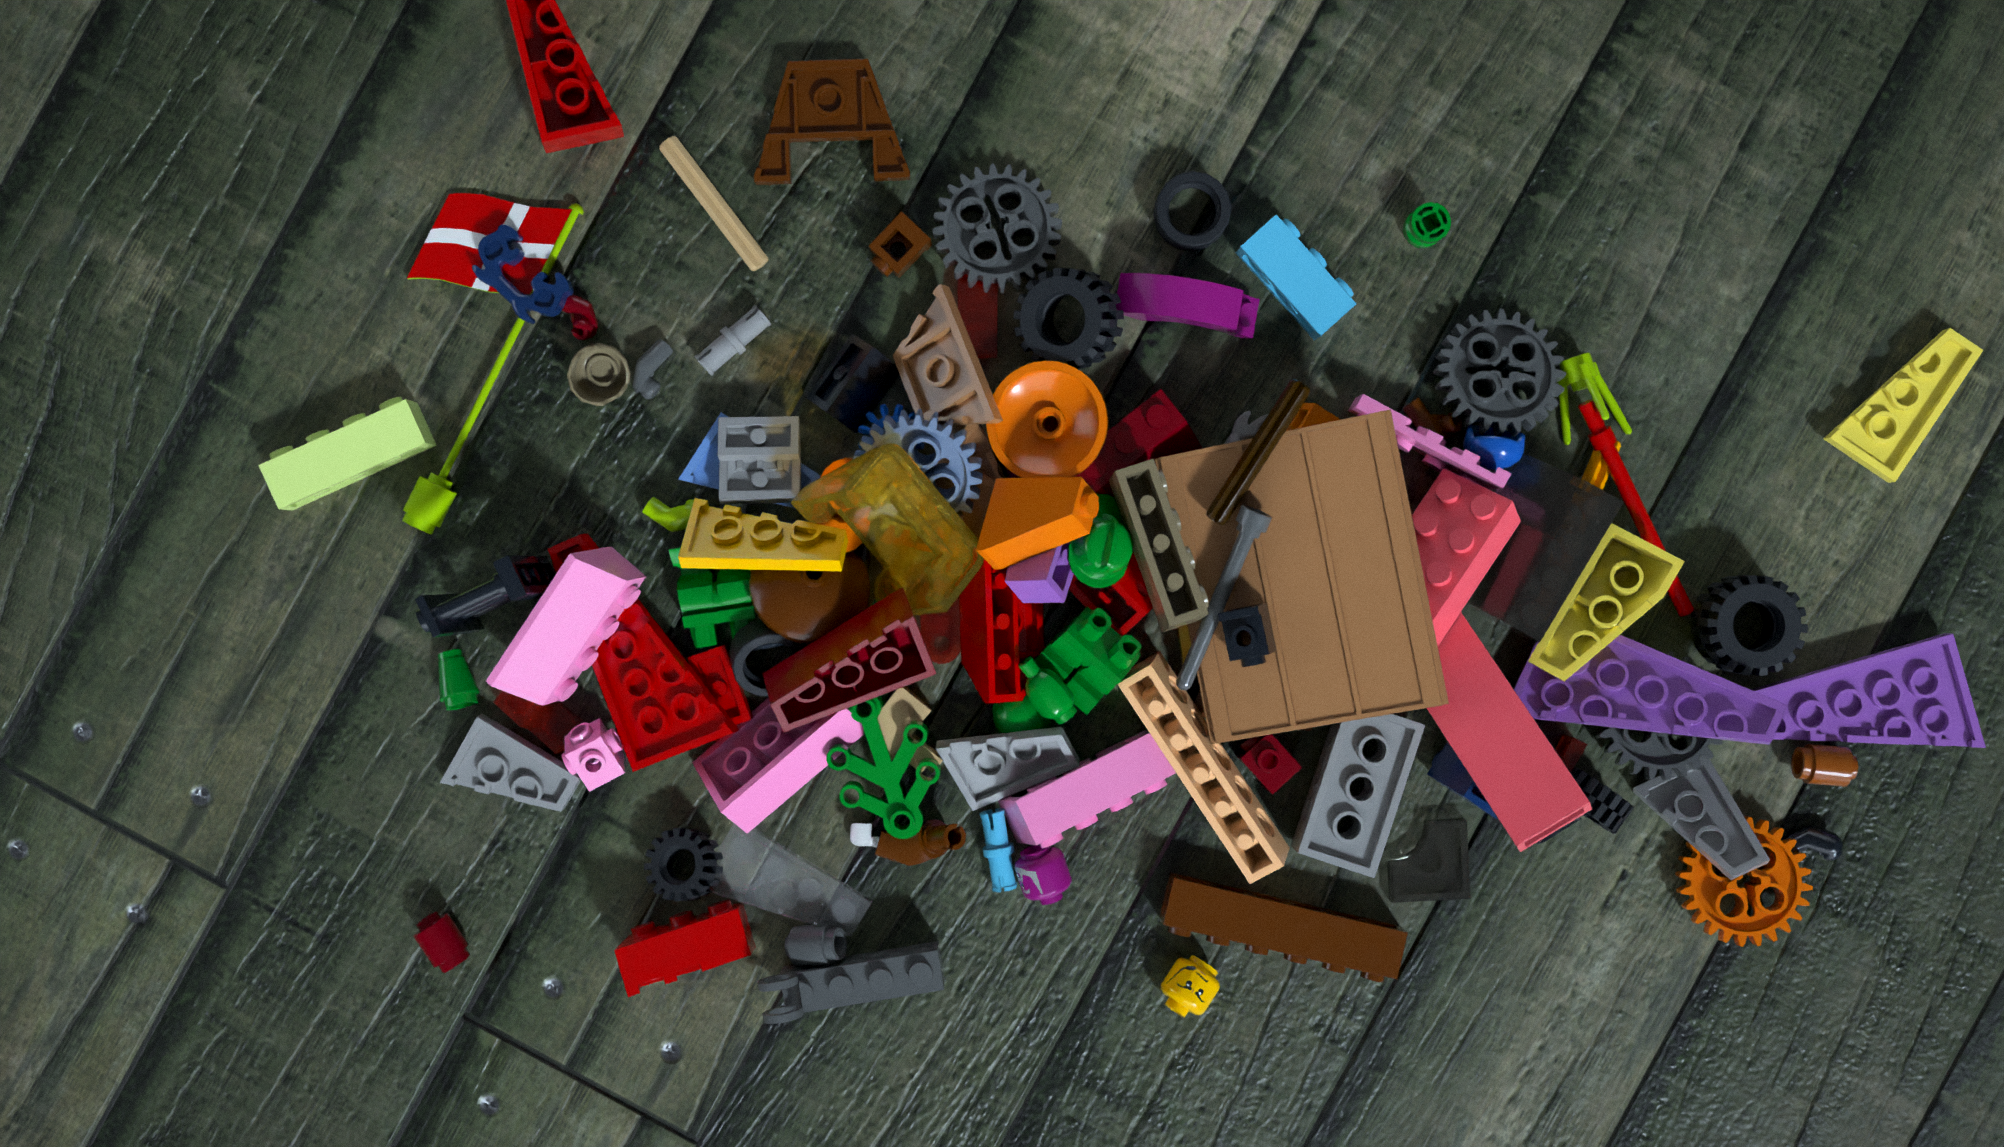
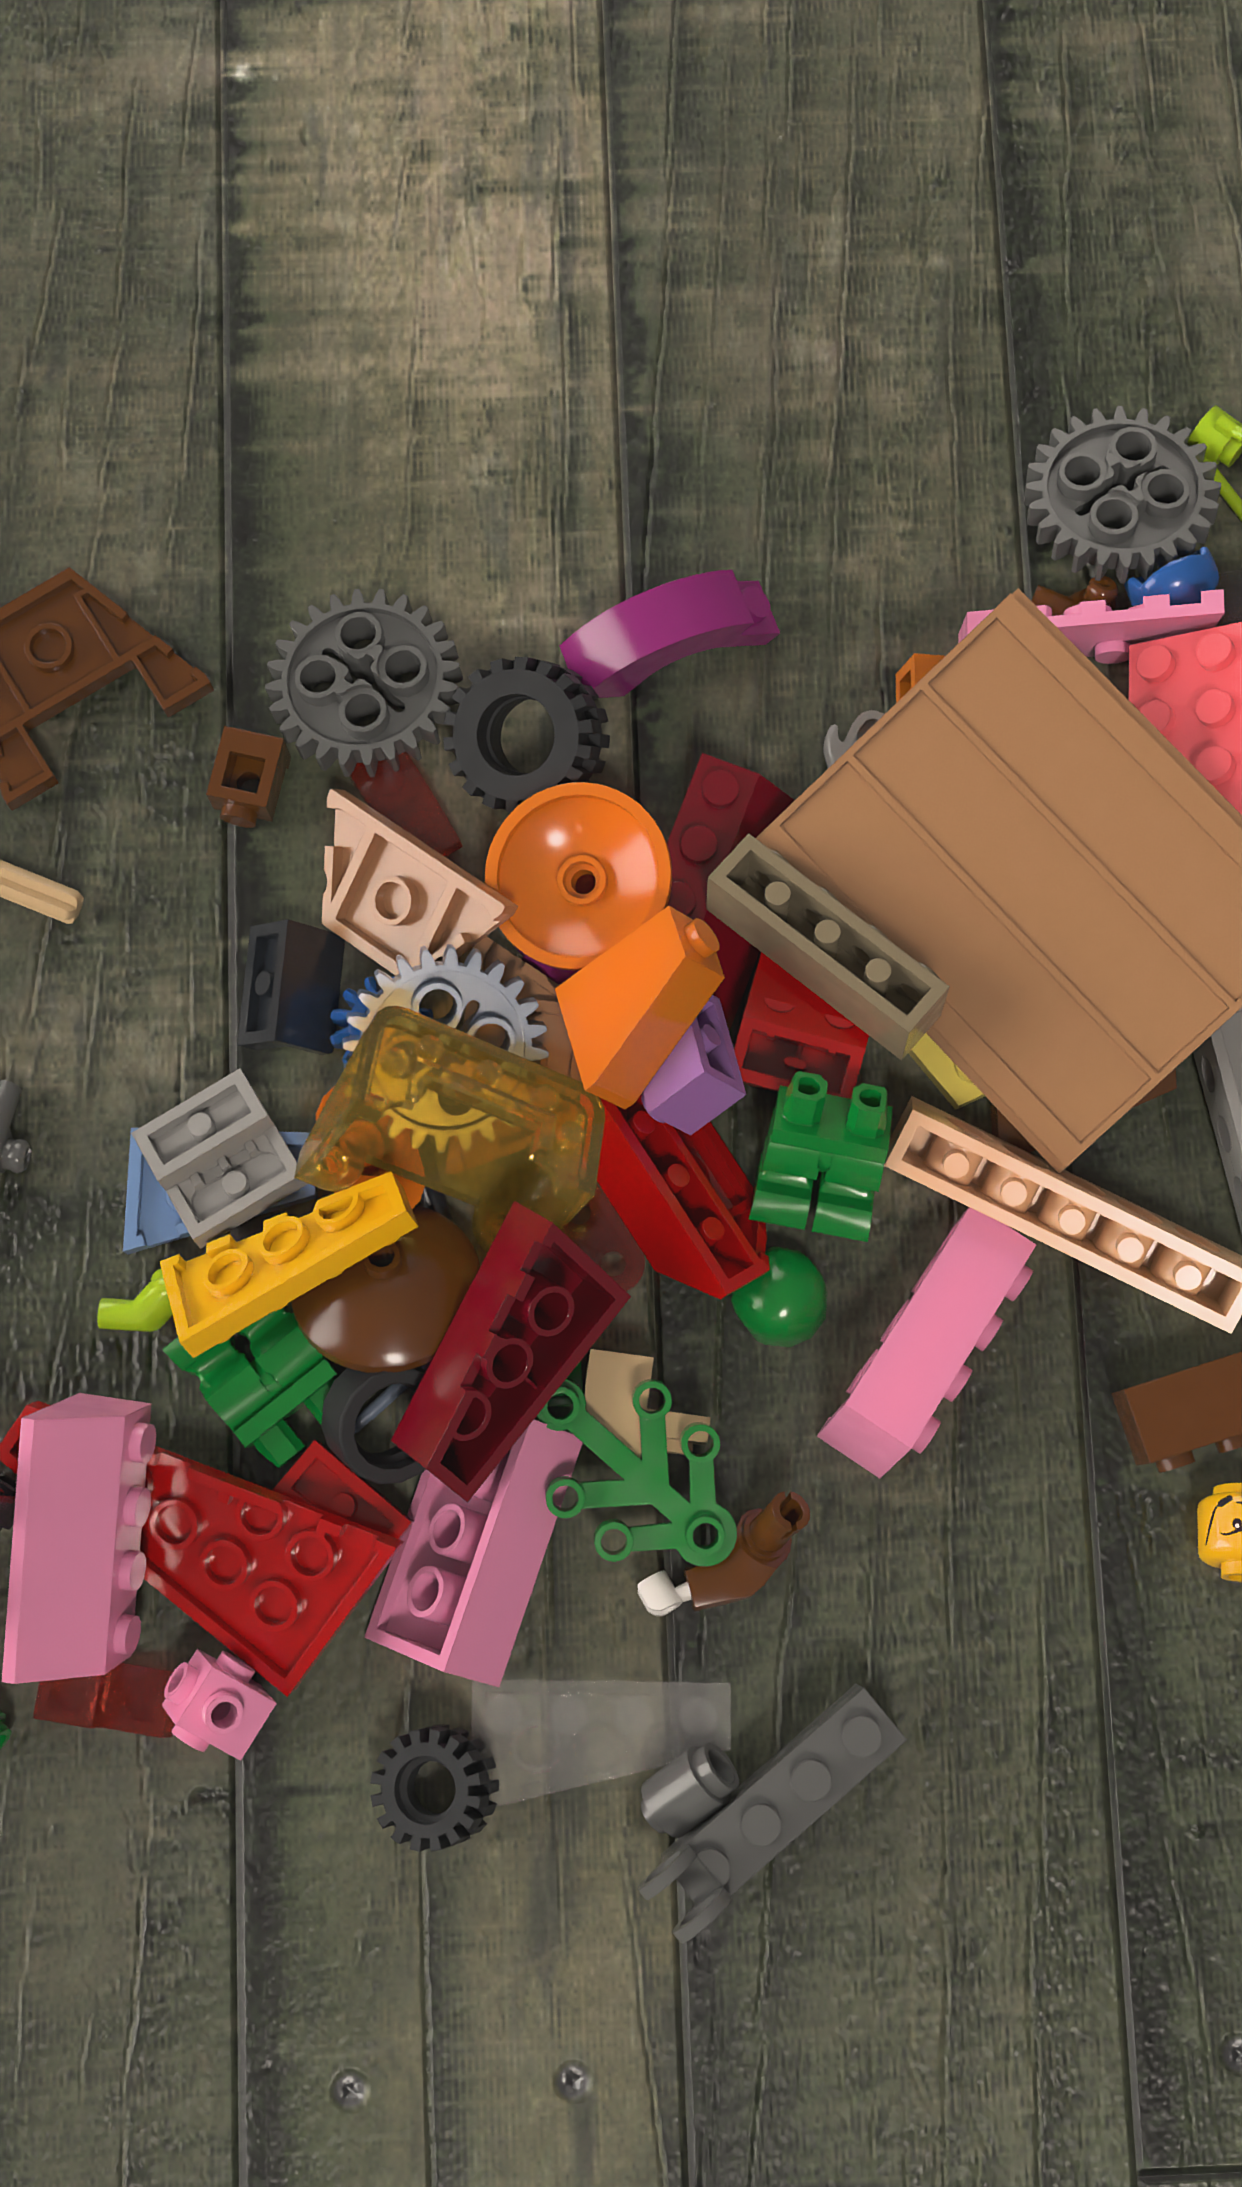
camera: 25 degrees left, 10 degrees down
dark red brick [413,911,471,973] -> none
light grey wing [440,713,581,812] -> none
red wedge [614,899,756,997] -> none
light grey pin [694,305,772,376] -> none
light grey wing [935,727,1080,811] -> none
medium azure pin [979,808,1017,892] -> none
magenta head [1014,844,1072,905] -> none
green plant [1018,656,1077,725] -> none
green piece [1068,494,1133,588] -> none
black tyre [1153,171,1231,251] -> none
dark grey piece [1176,505,1272,690] -> none
dark brown axle [1206,379,1310,525] -> none
black brick [1218,603,1277,667] -> none
dark red brick [1235,734,1302,795] -> none
medium azure brick [1236,215,1356,340] -> none
green wheel [1403,202,1451,249] -> none

